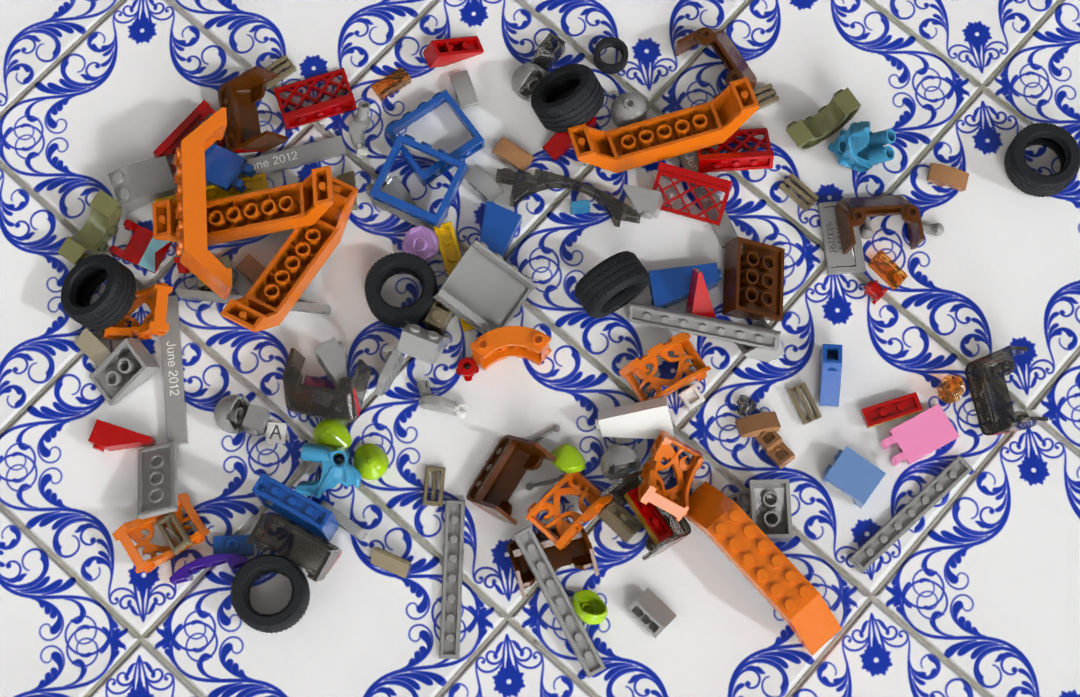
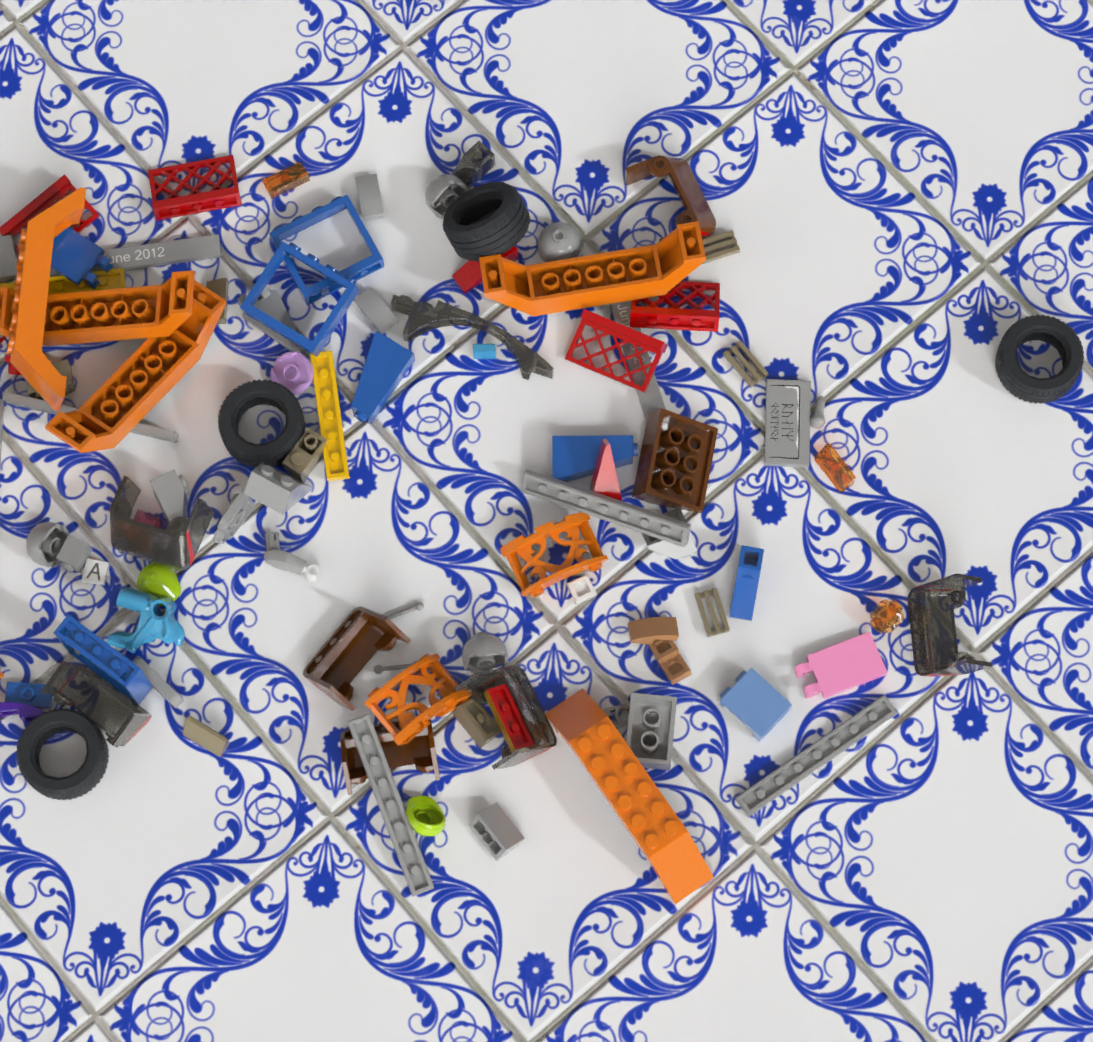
camera: 10 degrees right, 0 degrees up
reddish brown windscreen [218,66,288,154] -> none
medium nougat slope [235,254,265,284] -> none
dark tan tile [264,54,297,90] -> none
light grey arm [349,101,371,158] -> none
lime hat [354,443,389,480] -> none
dark tan tile [422,466,446,507] -> none
red slope [423,36,484,68] -> none
light grey panel [433,240,537,334] -> none
light grey tile [439,500,465,660] -> none
red brick [456,357,479,382] -> none
orange fence [470,326,551,371] -> none
medium nougat slope [491,137,534,173] -> none
lime hat [551,443,586,473] -> none
black tyre [575,251,649,319] -> none
black tyre [593,37,629,74] -> none
white slope [595,396,675,439] -> none
light grey slope [623,184,663,219] -> none
orange fence [638,430,704,522] -> none
clear smoke tile [736,395,757,415] -> none
olive brick [786,87,861,150] -> none
dark azure helmet [828,121,896,172] -> none
reddish brown windscreen [835,195,925,254] -> none
red plate [861,392,923,429] -> none
red brick [864,280,888,305] -> none
light grey piece [922,223,944,236] -> none
medium nougat slope [926,163,969,192] -> none

